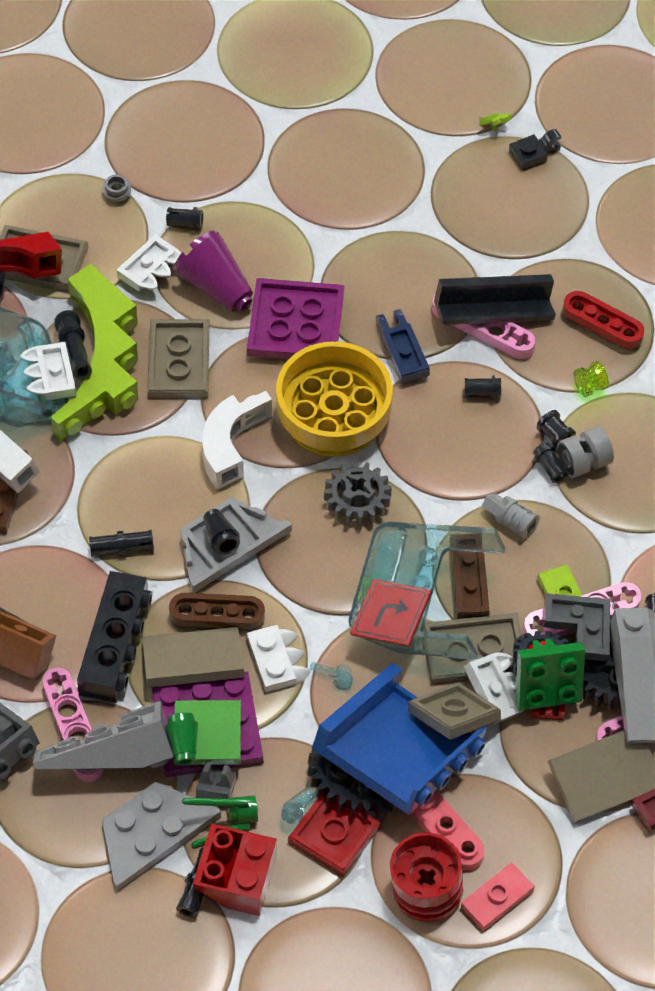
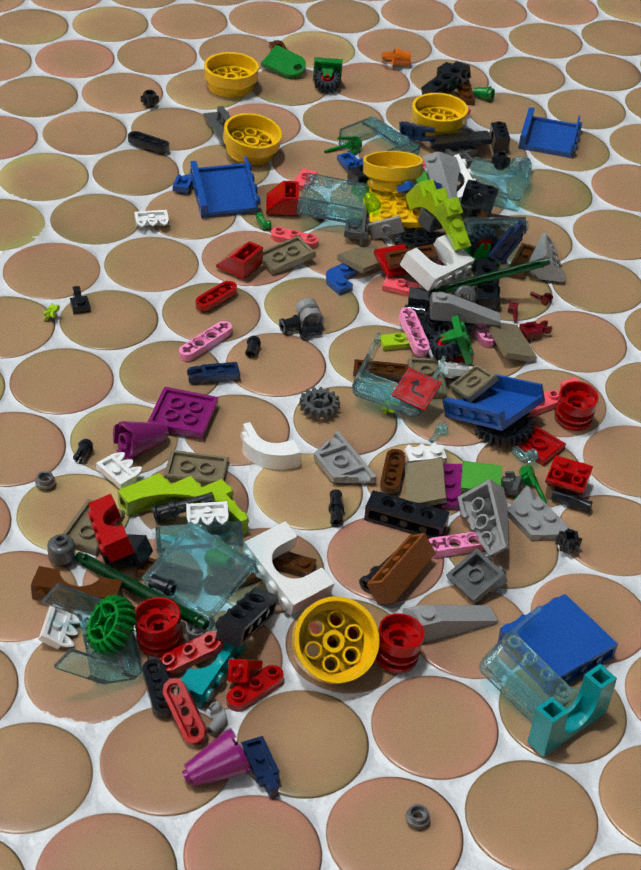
camera: 85 degrees left, 15 degrees down
green cone [165,713,198,765] -> none
black cone [203,509,240,555] -> none
yellow wheel [276,342,393,457] -> none
black panel [434,274,556,325] -> none
light grey hinge [482,493,540,539] -> none
dark grey plate [544,593,610,661] -> none
clear neon green wheel [573,361,609,397] -> none
none -> black gear [555,528,582,554]

